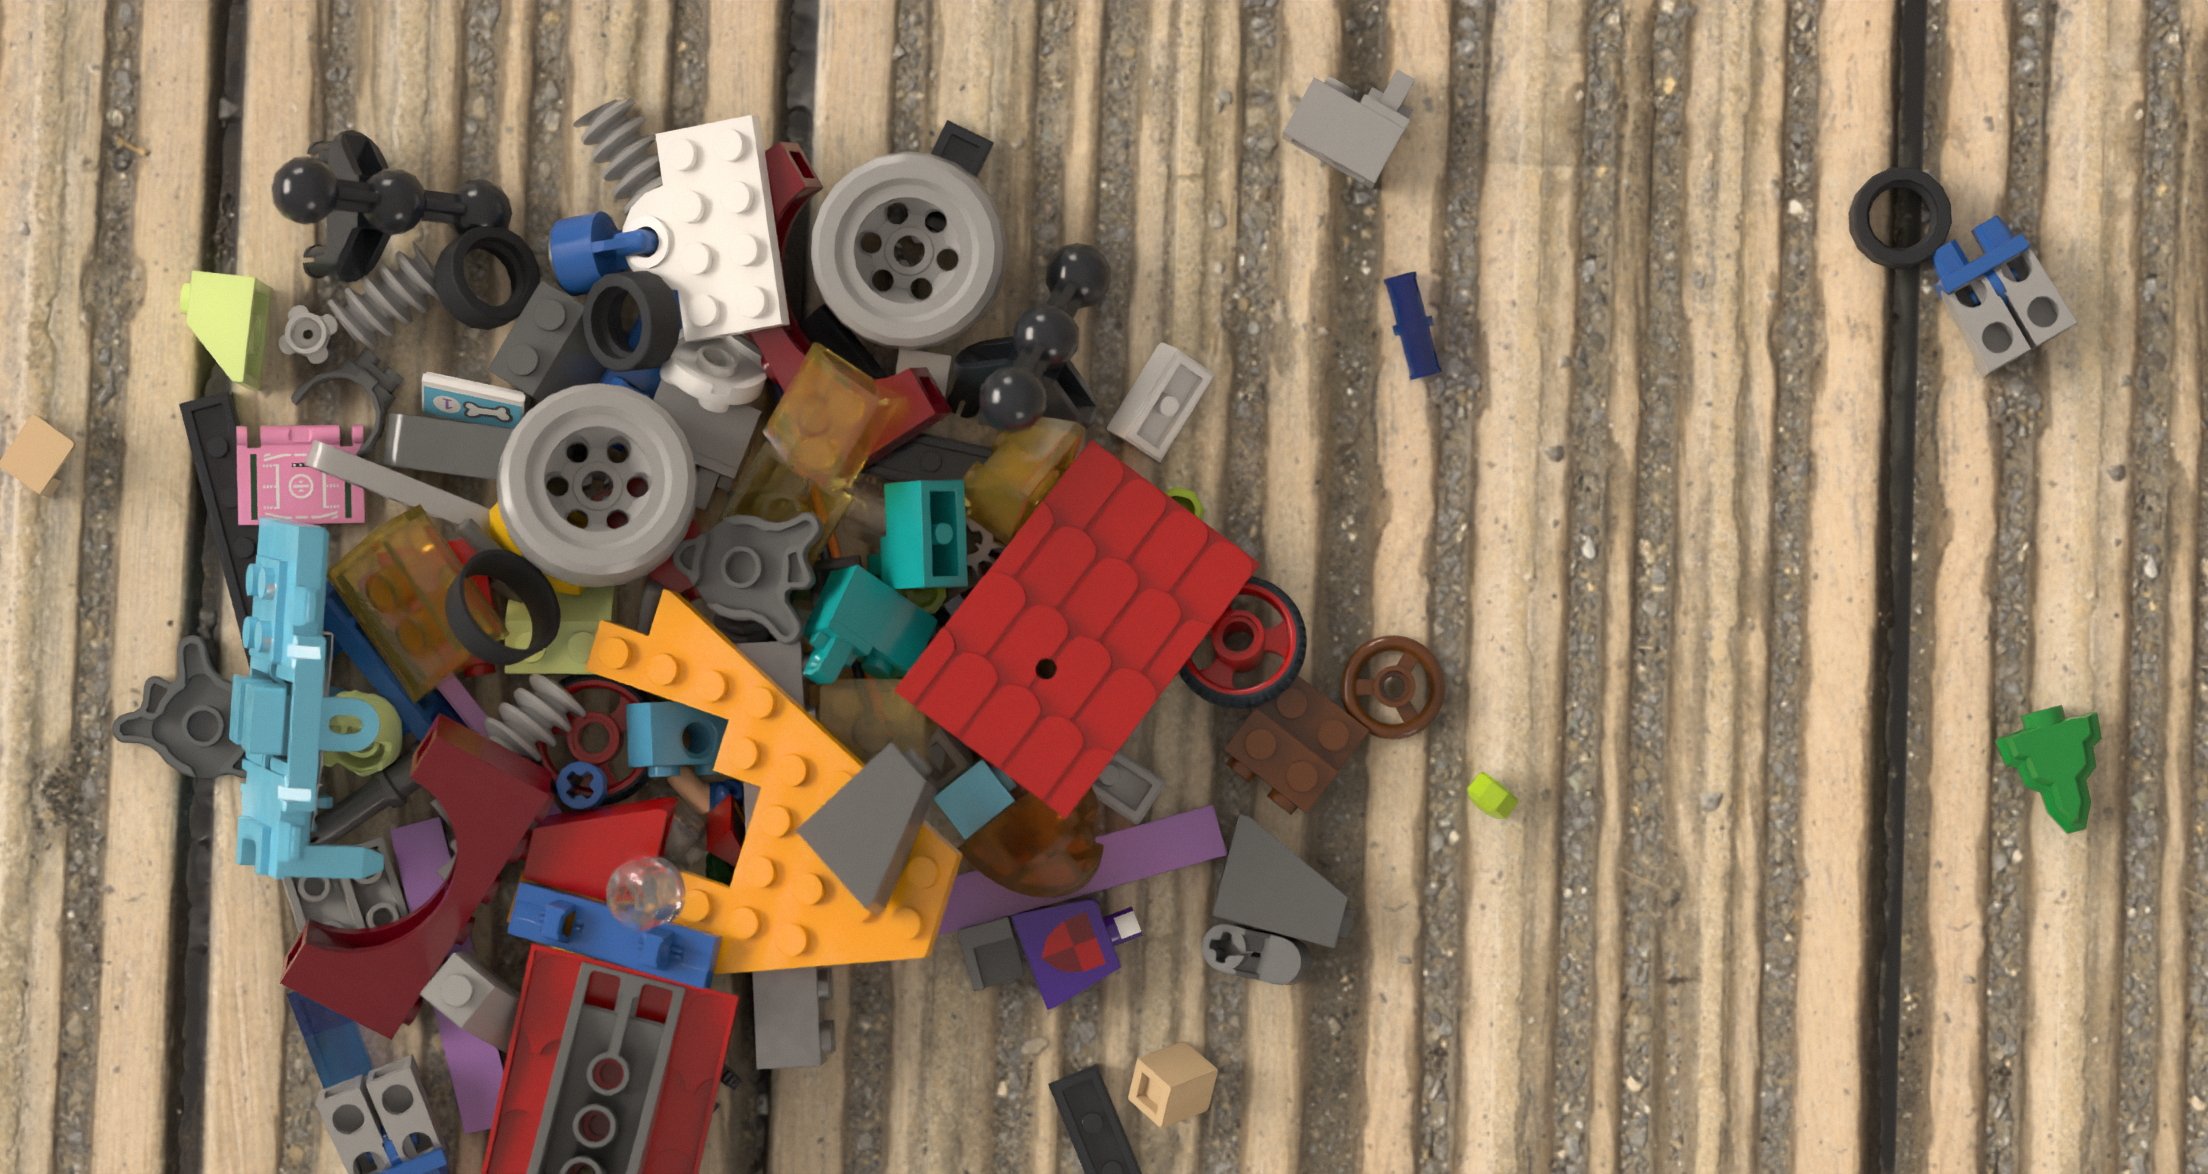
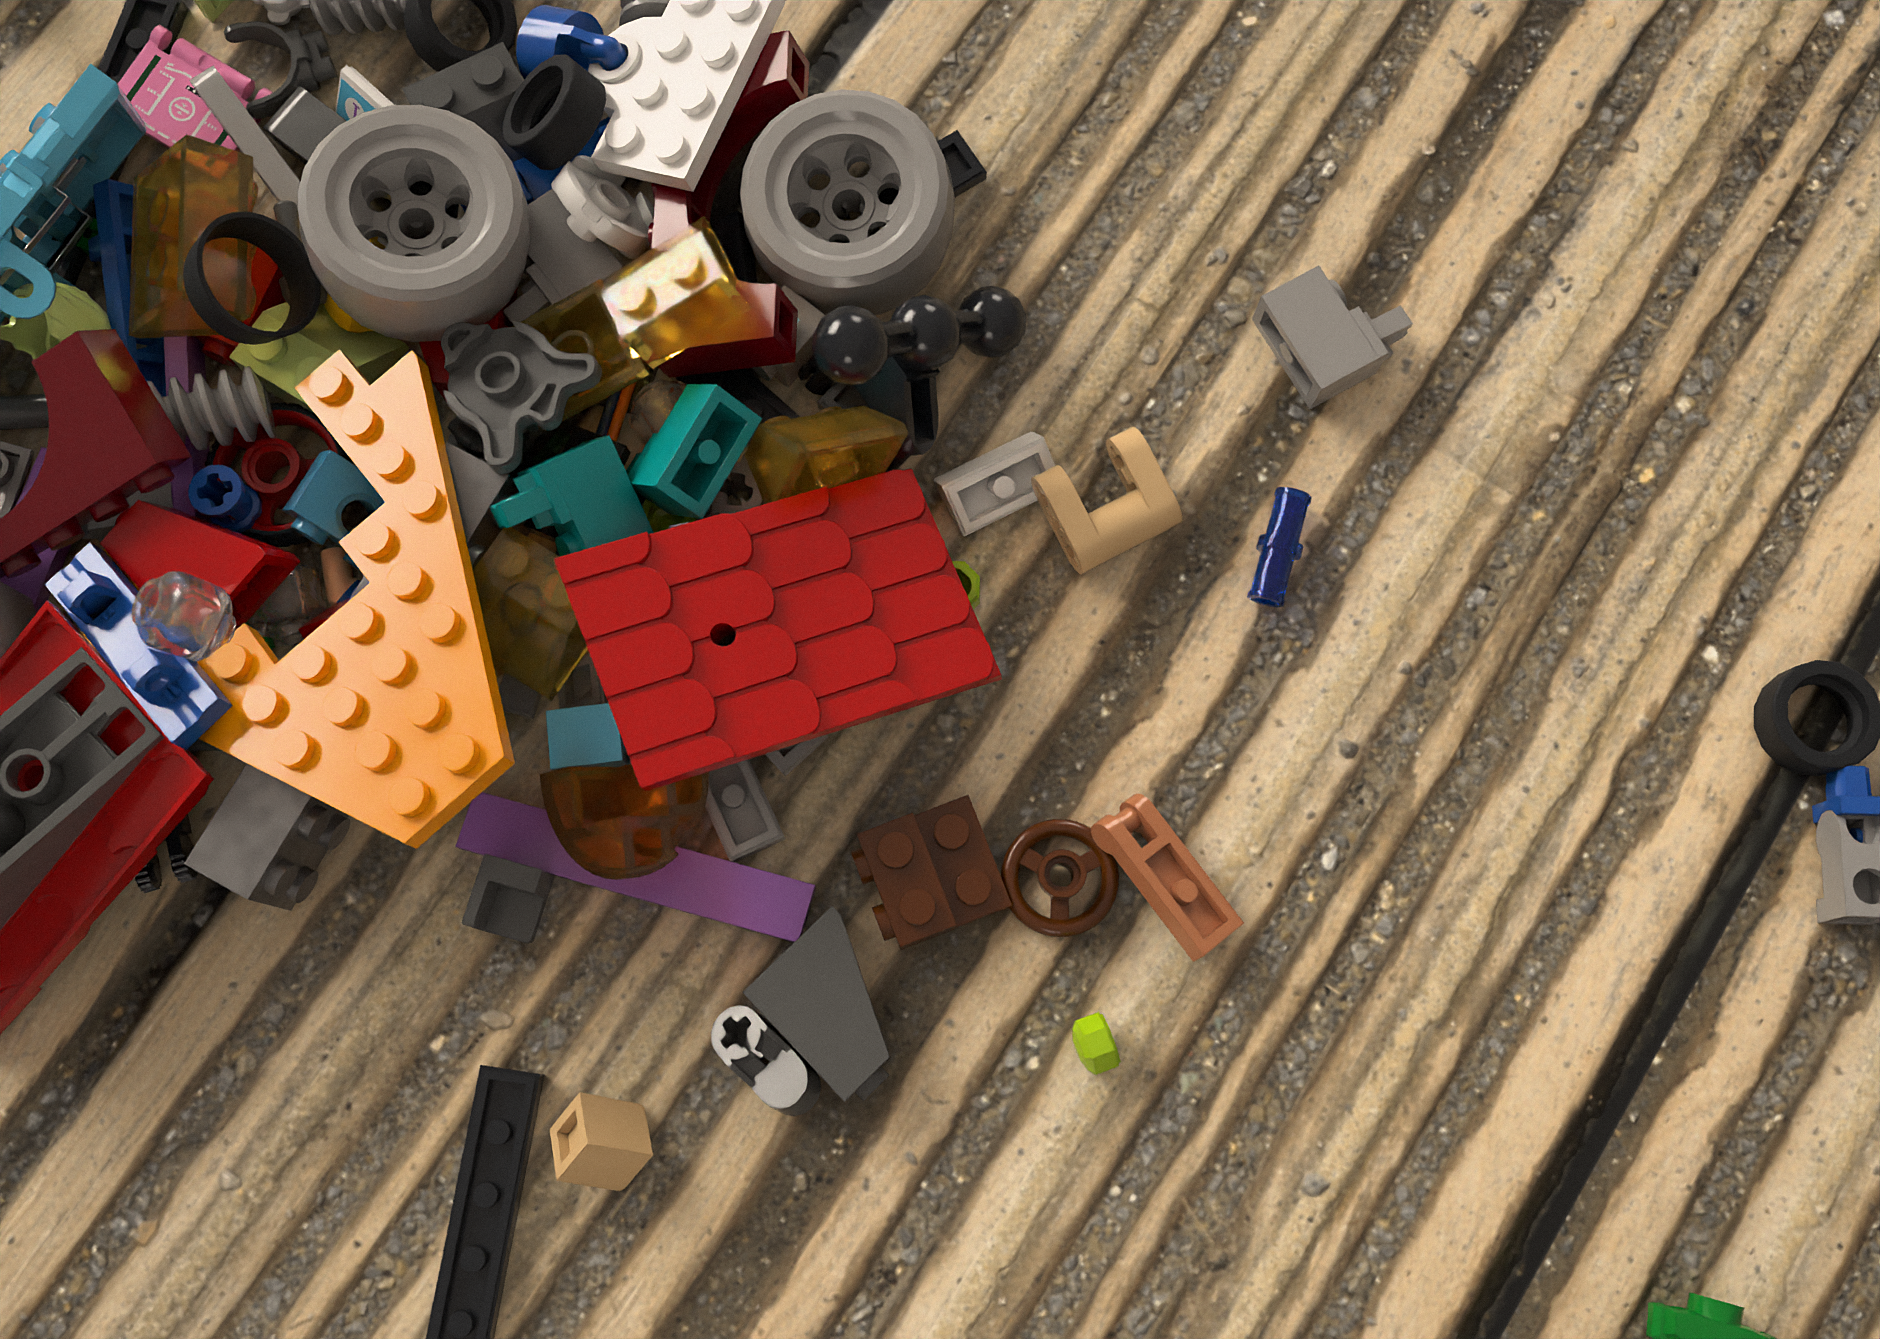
camera: 25 degrees right, 10 degrees down
dark grey slope [795,742,937,917] -> none
dark purple torso [1011,898,1143,1010] -> none
red wheel [1178,576,1307,709] -> none
none -> tan connector [1031,427,1183,575]
none -> nougat plate [1091,793,1244,962]

